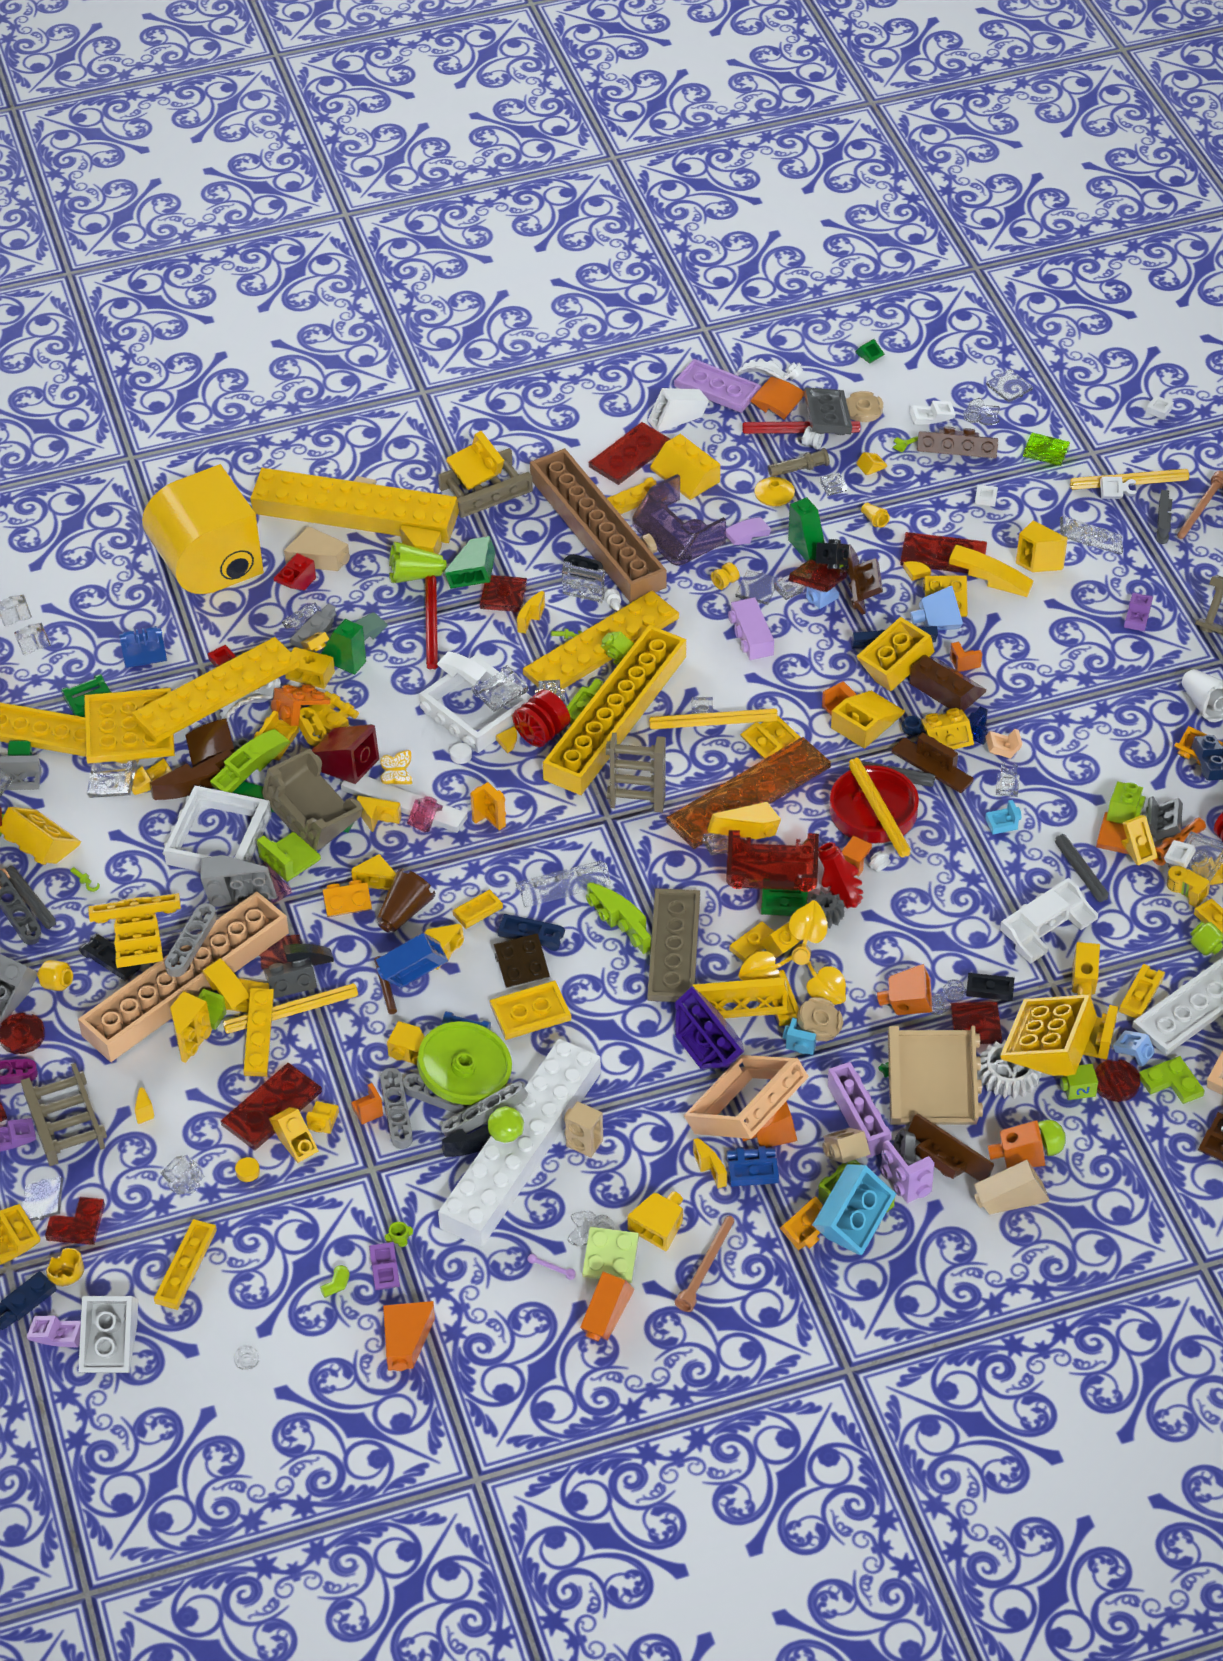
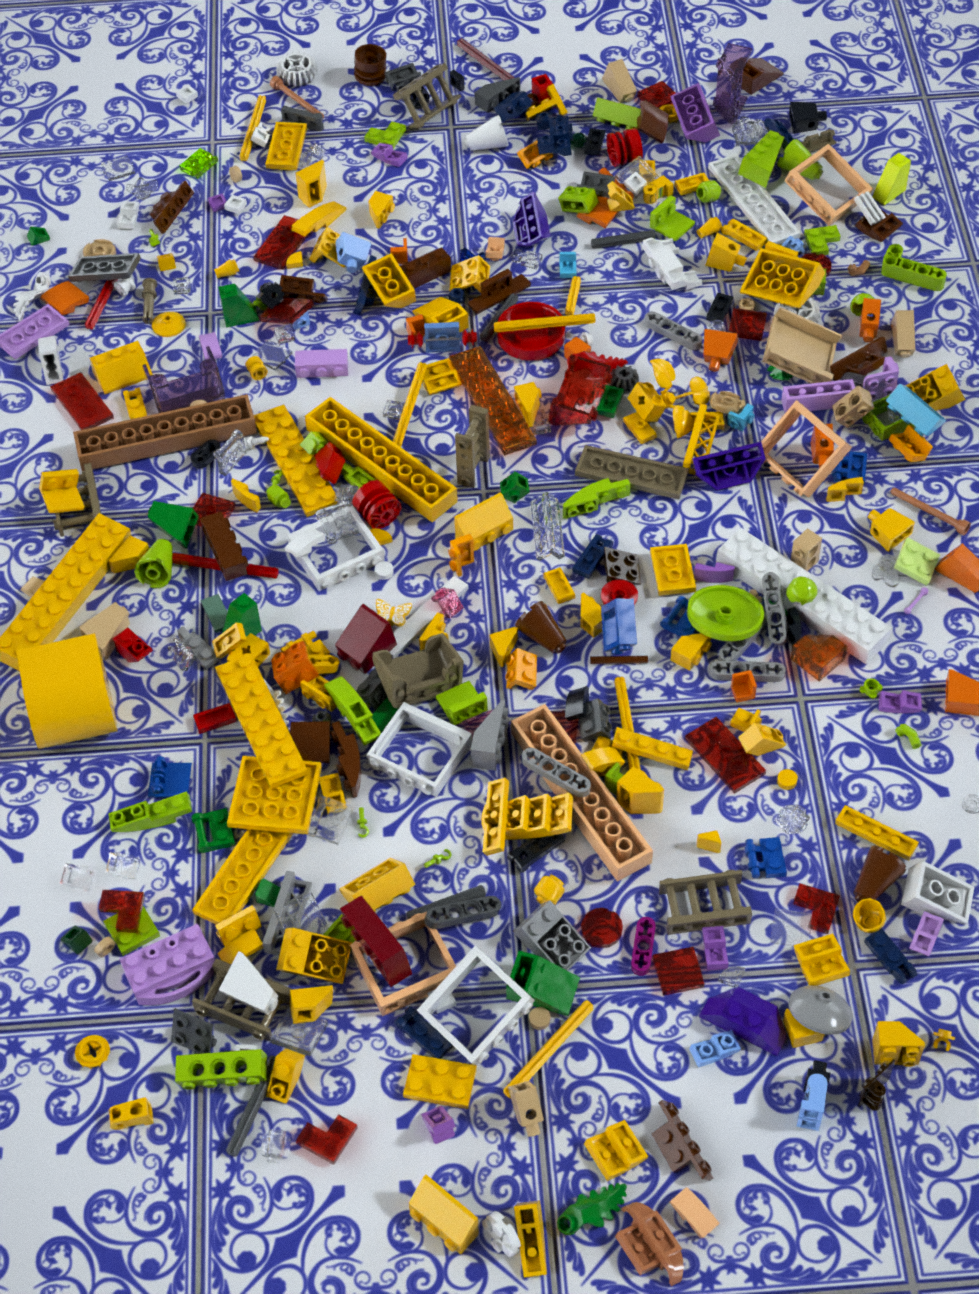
camera: 75 degrees left, 5 degrees up
none -> lime slope [108,791,192,832]
none -> reddish brown brick [200,512,249,581]
none -> medium lavender tile [207,193,227,212]
none -> tan tile [229,165,242,183]
none -> yellow plate [265,122,307,170]
none -> lime arm [266,485,291,508]
none -> red slope [314,441,345,484]
none -> lime hand [357,807,369,838]
none -> lime plate [364,121,406,149]
none -> yellow slope [368,191,395,229]
none -> medium blue plate [408,322,477,353]
none -> yellow slope [454,492,513,551]
none -> green brick [500,471,530,504]
none -> dark purple wedge [512,191,551,247]
none -> yellow axle [565,276,581,315]
none -> red dish [601,580,638,605]
none -> light grey beam [644,311,702,350]
none -> lime bracket [650,195,695,241]
none -> medium lavender slope [694,562,735,583]
none -> yellow cone [697,217,722,238]
none -> tan tile [738,298,756,314]
none -> blue plate [744,837,787,879]
none -> clear orange slope [790,635,848,682]
none -> medium nougat arm [847,260,871,276]
none -> reddish brown cone [853,845,906,902]
none -> lime beam [881,244,947,291]
none -> yellow slope [905,364,966,411]

